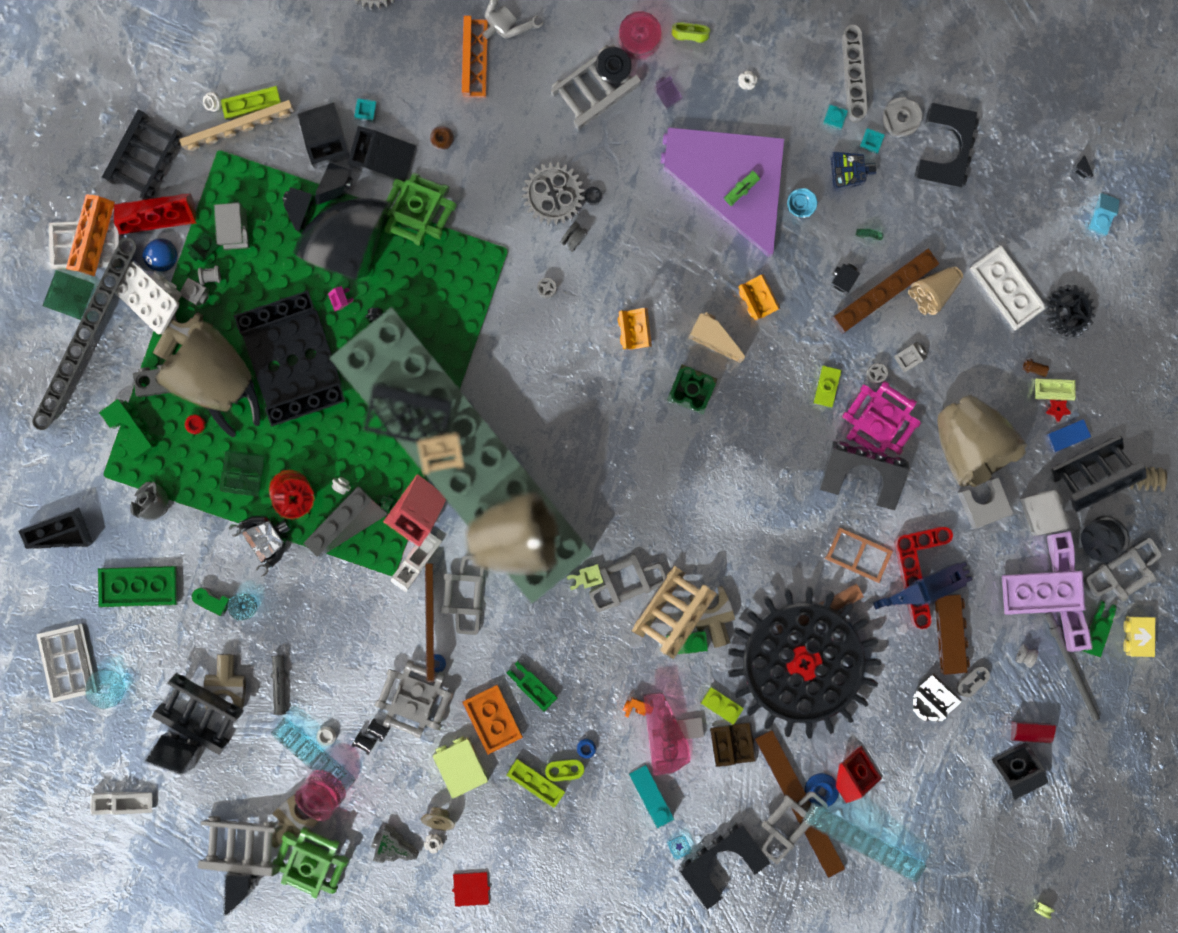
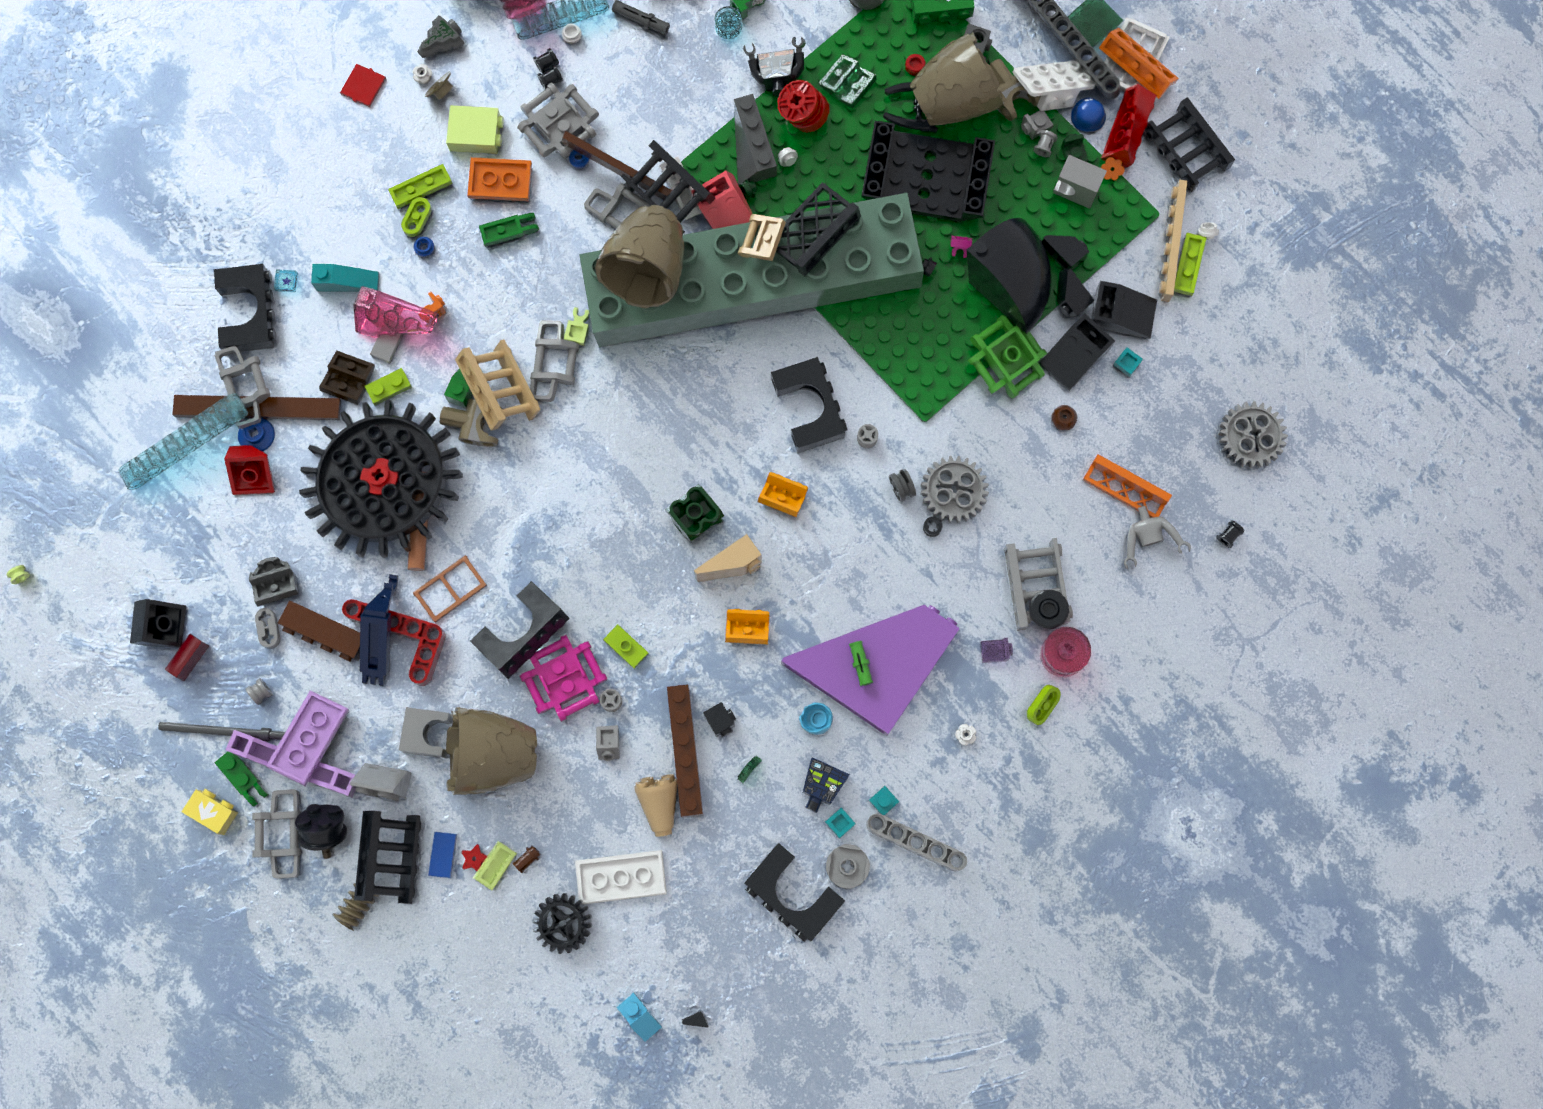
camera: 115 degrees right, 10 degrees down
none -> black fence [621,140,715,234]
none -> black arch [771,357,847,454]
none -> orange plant [1101,157,1125,180]

